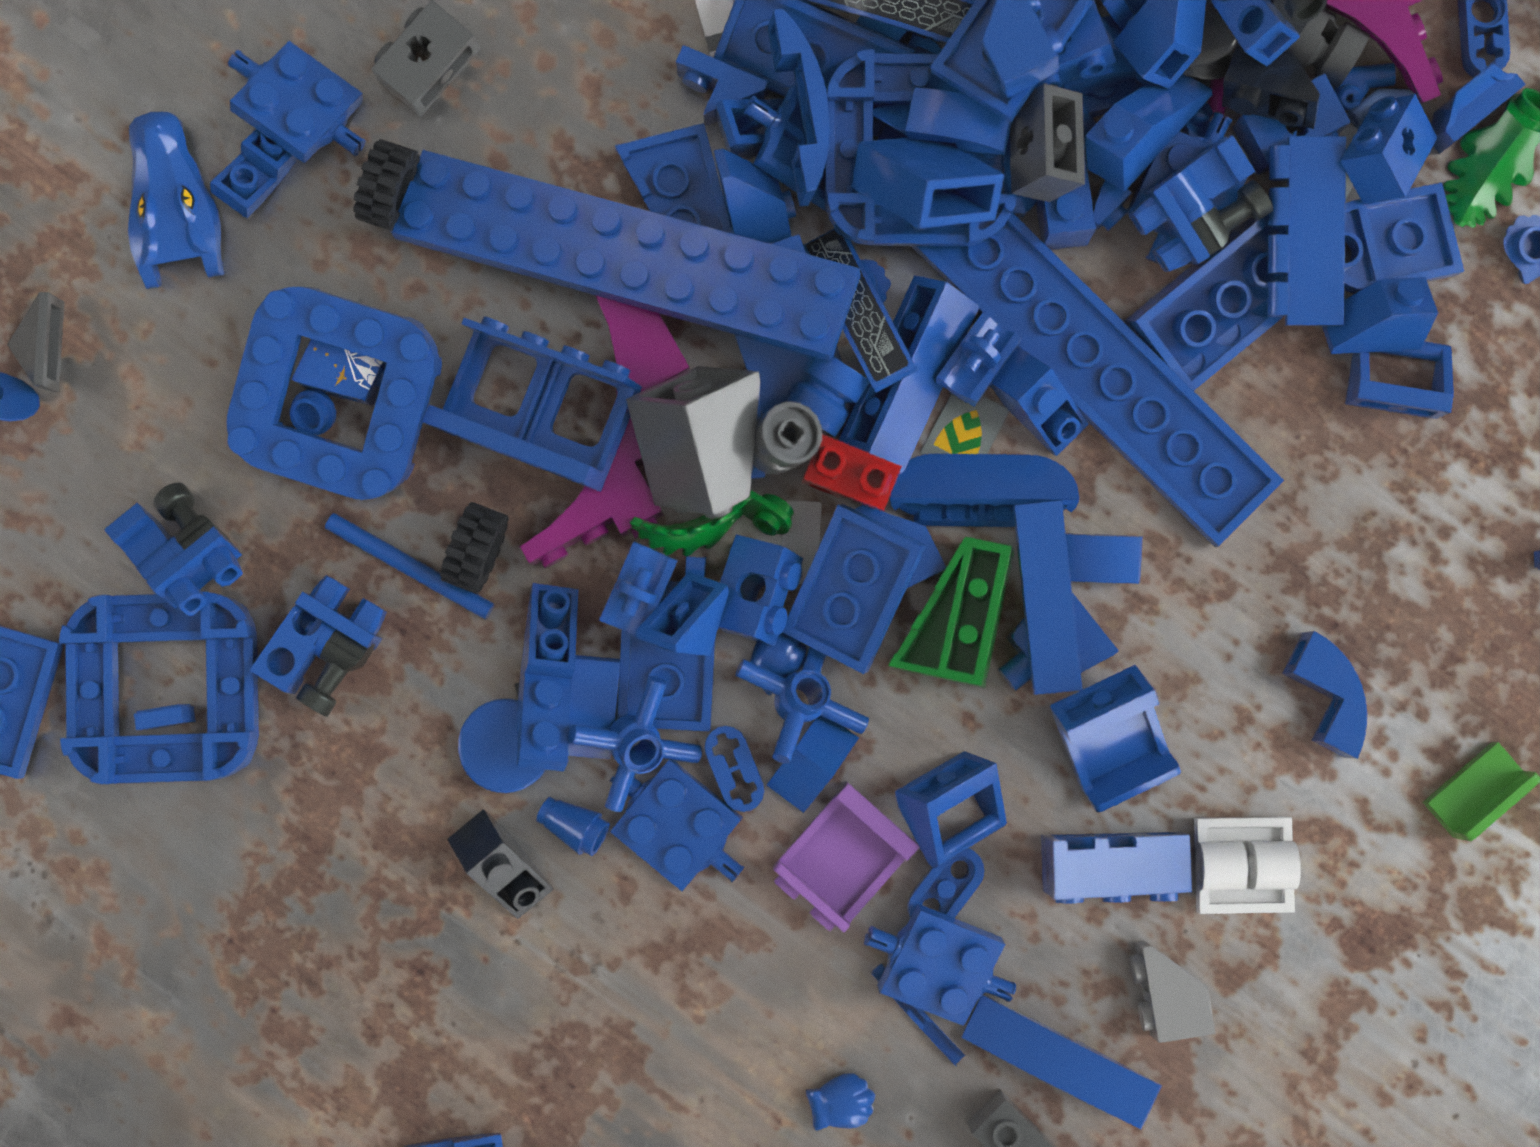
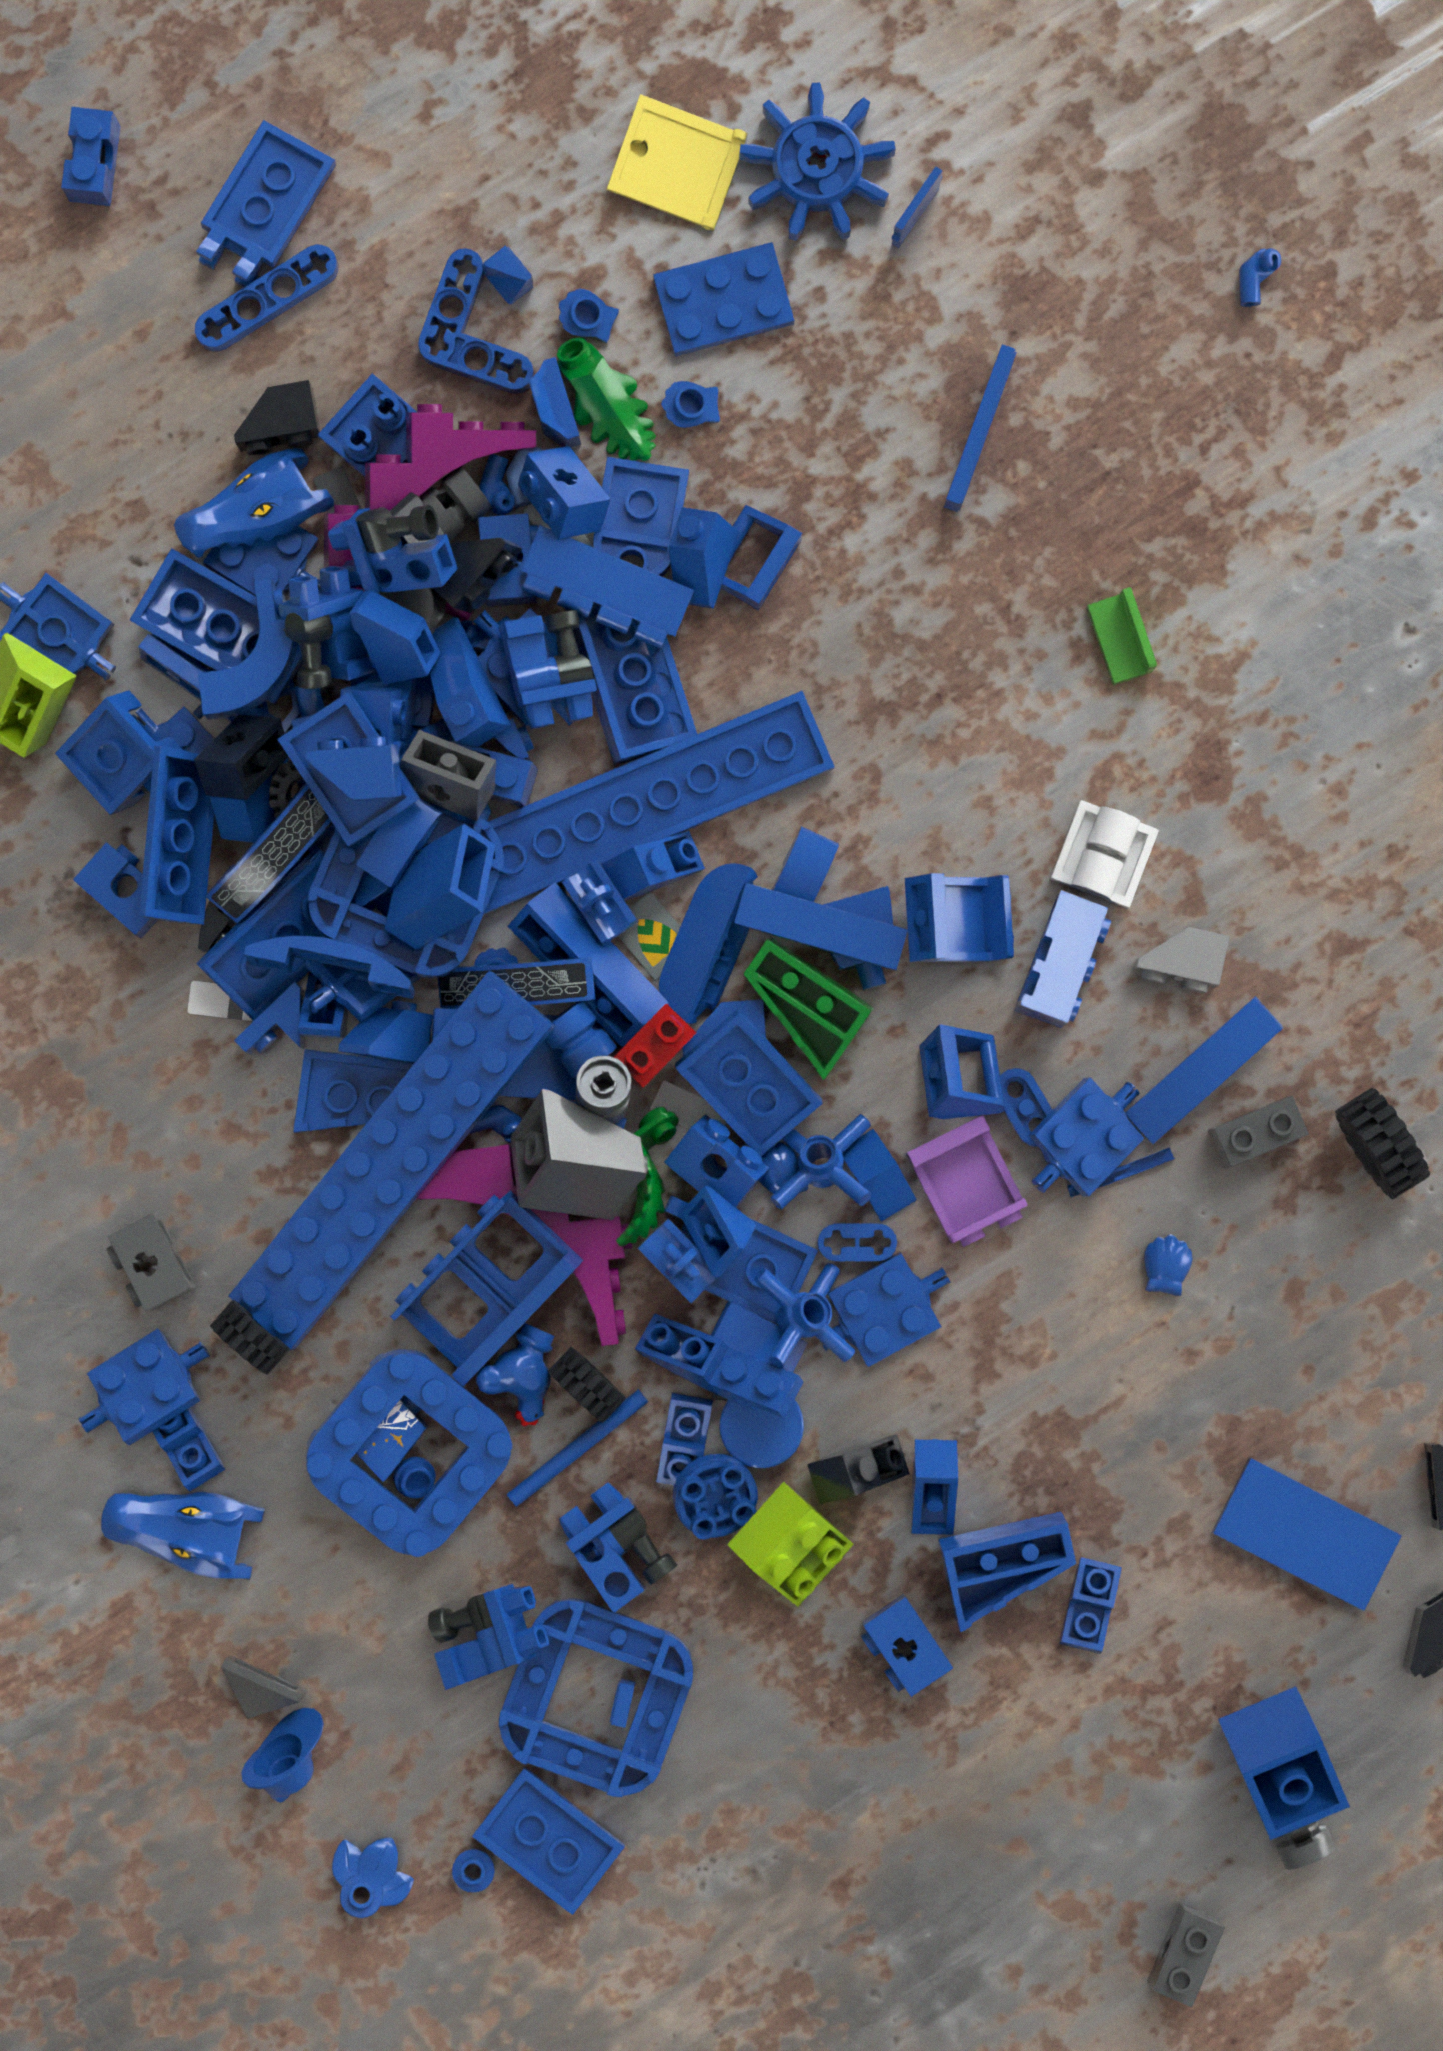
camera: 70 degrees left, 0 degrees up
blue cone [536,797,610,856] -> none
blue brick [1282,631,1367,759] -> none
none -> blue arm [470,1105,522,1143]
none -> blue animal [476,1323,555,1426]
none -> blue slope [656,1393,713,1485]
none -> blue tile [673,1454,758,1540]
none -> lime slope [727,1481,854,1607]
none -> blue brick [861,1594,953,1697]
none -> blue slope [911,1439,958,1535]
none -> blue wedge [938,1512,1076,1632]

